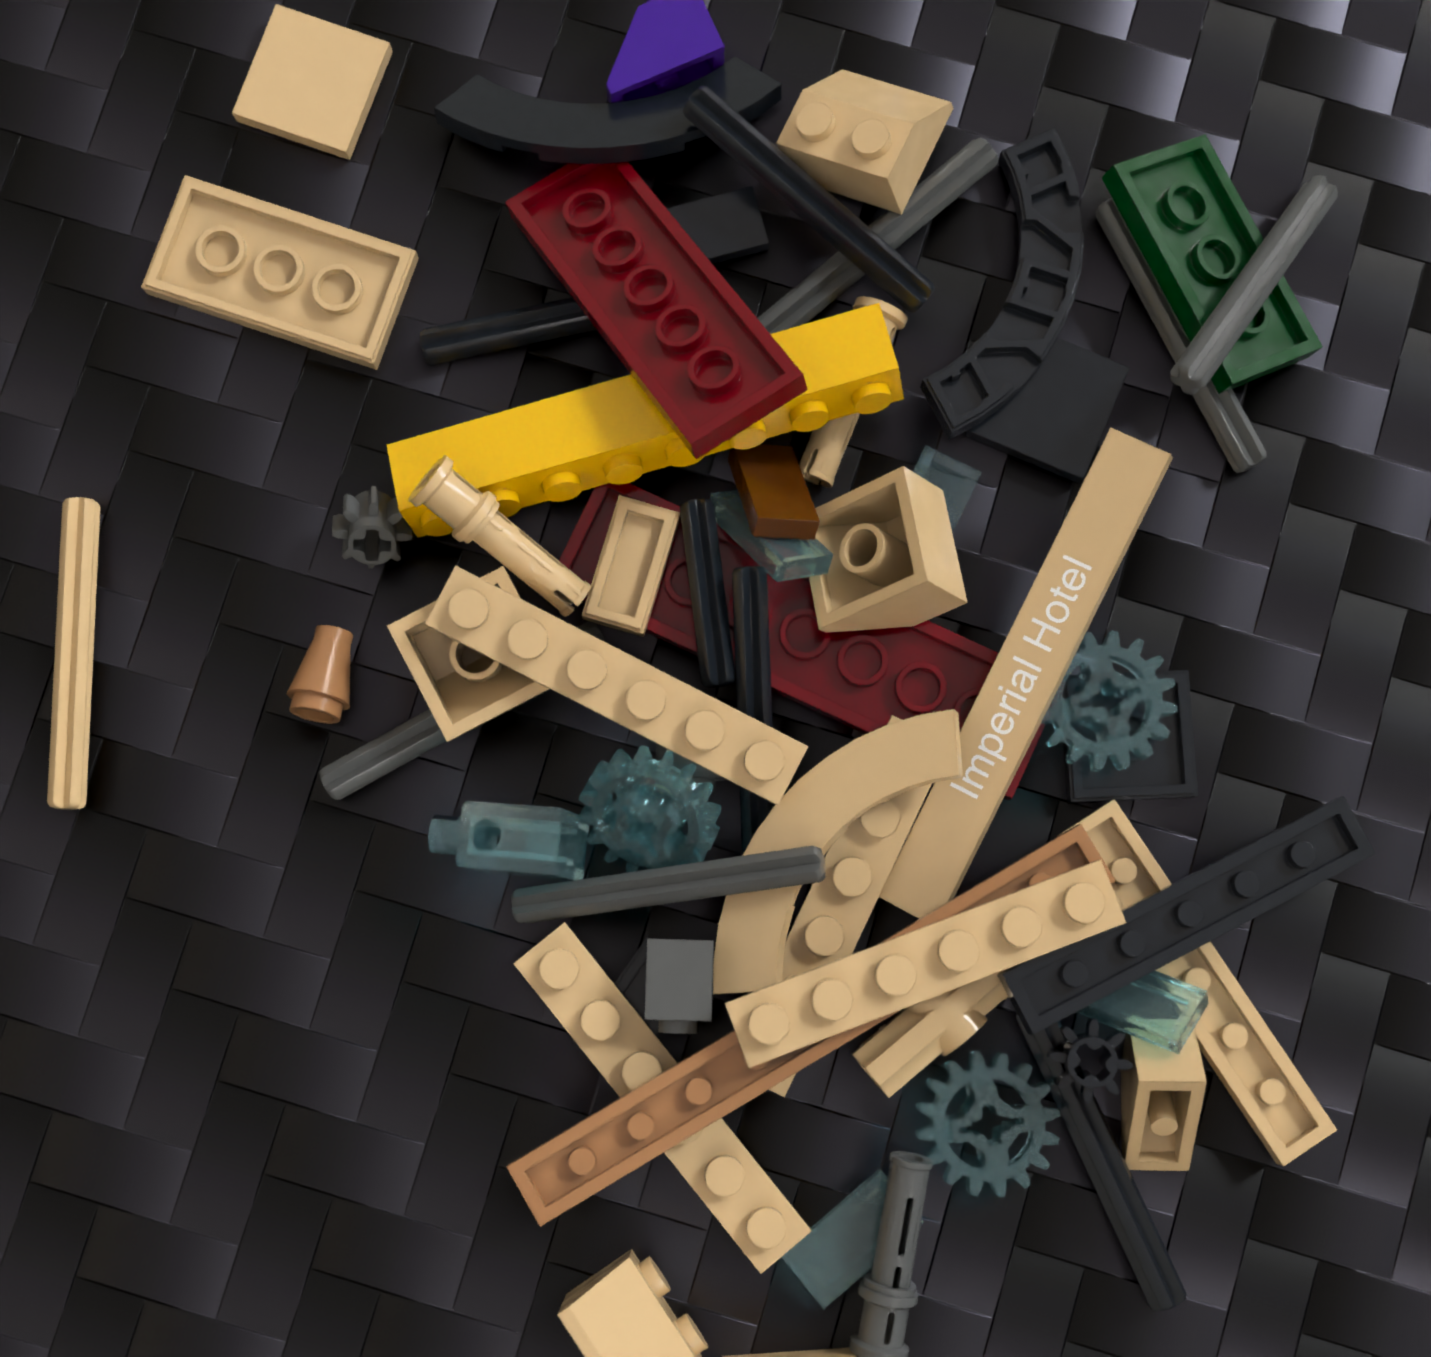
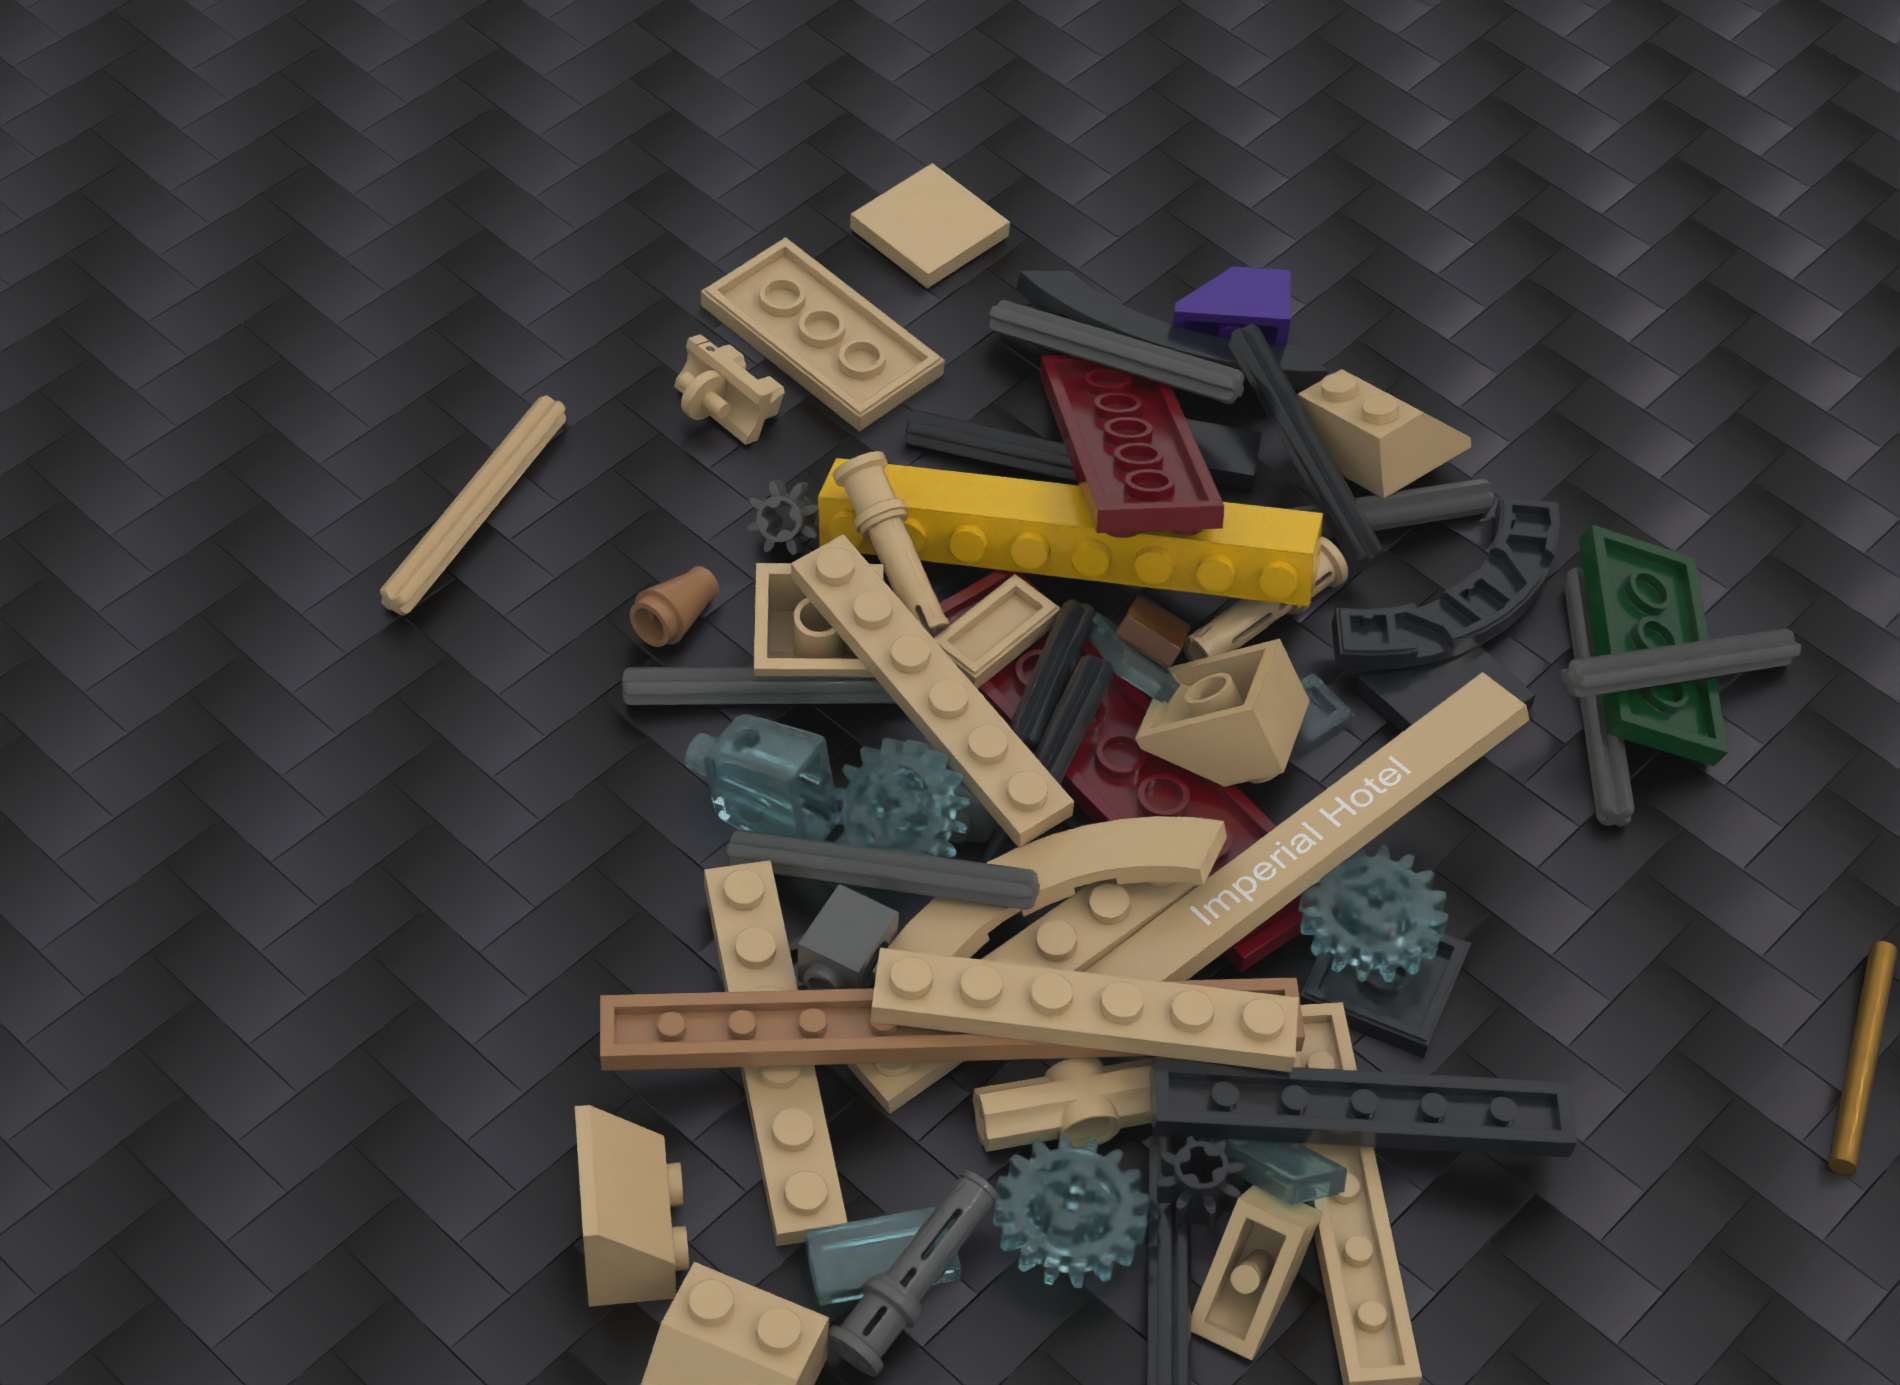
camera: 25 degrees right, 30 degrees down
none -> tan hips [674,334,784,445]
none -> dark grey axle [989,300,1244,404]

